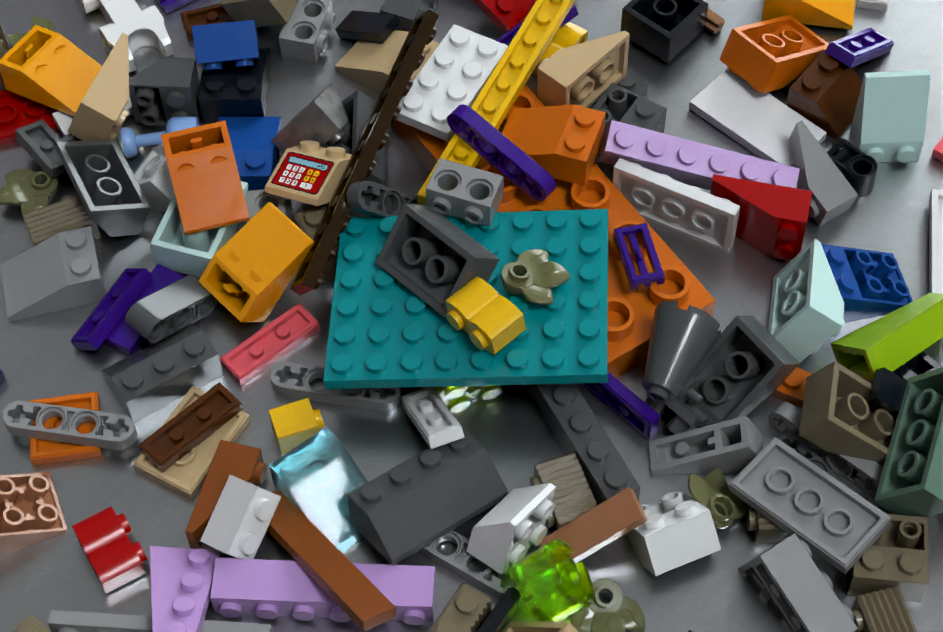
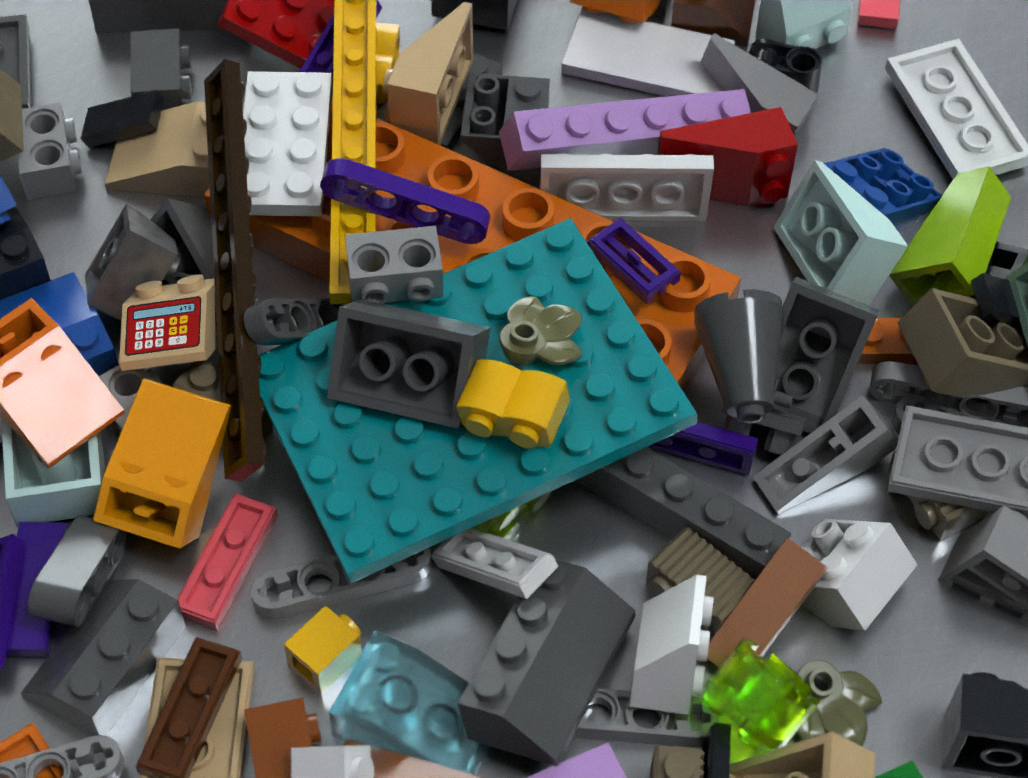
camera: 30 degrees left, 0 degrees up
orange slope [502,104,606,186] -> none
olive plate [688,468,751,529] -> none

